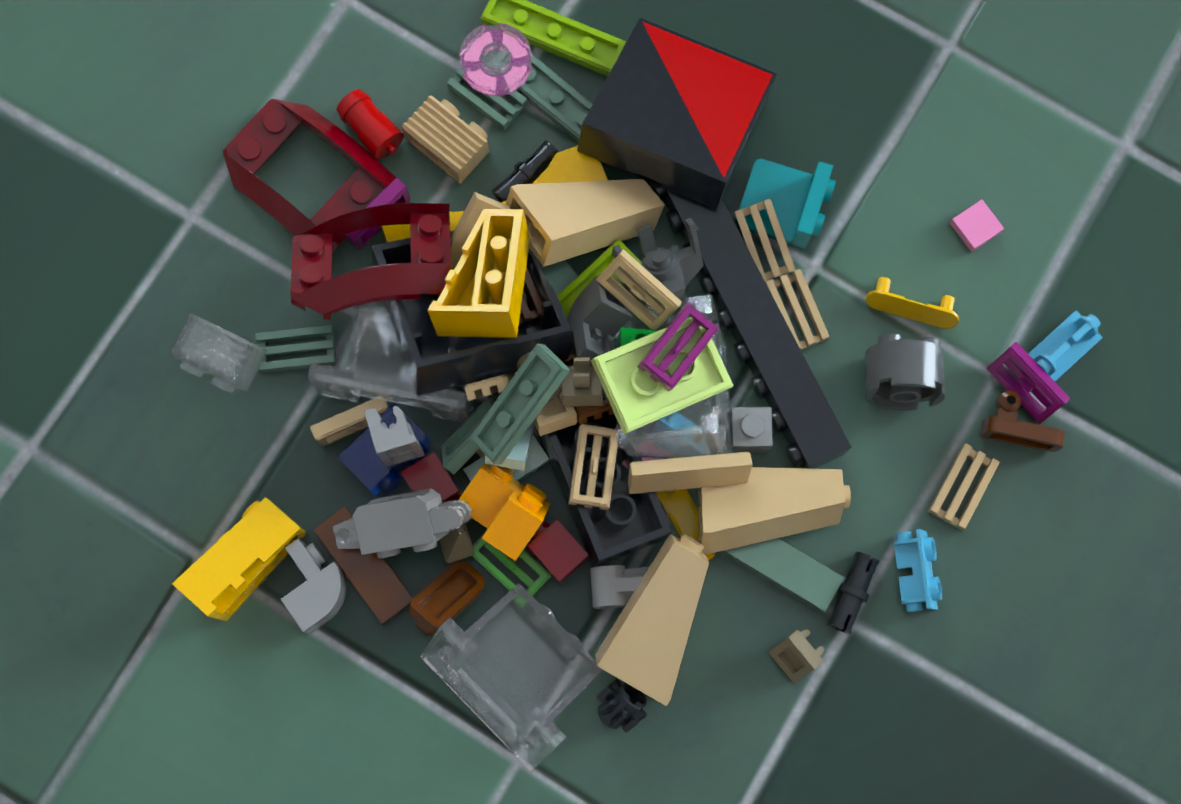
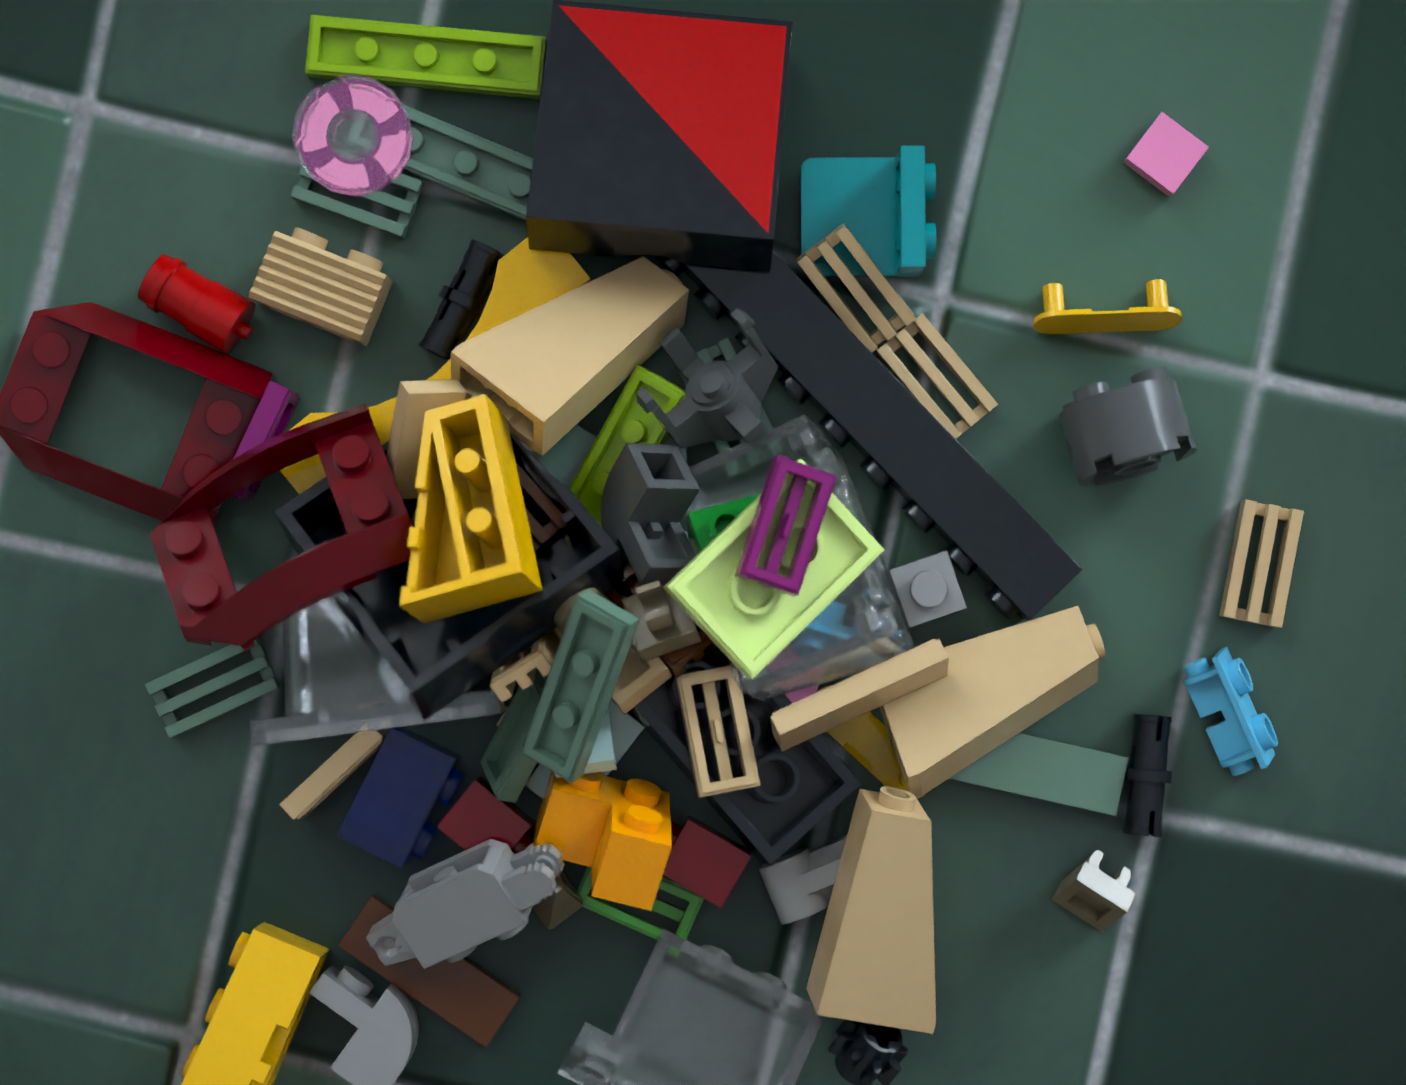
camera: 15 degrees left, 10 degrees up
clear brick [171,313,268,393] -> none
light grey hinge [364,406,425,467] -> none
reddish brown piece [408,561,485,637] -> none
tan tile [596,249,682,330] -> none
reddish brown piece [980,390,1065,452] -> none
magenta tile [986,342,1070,424] -> none
medium azure hinge [1028,310,1103,381] -> none

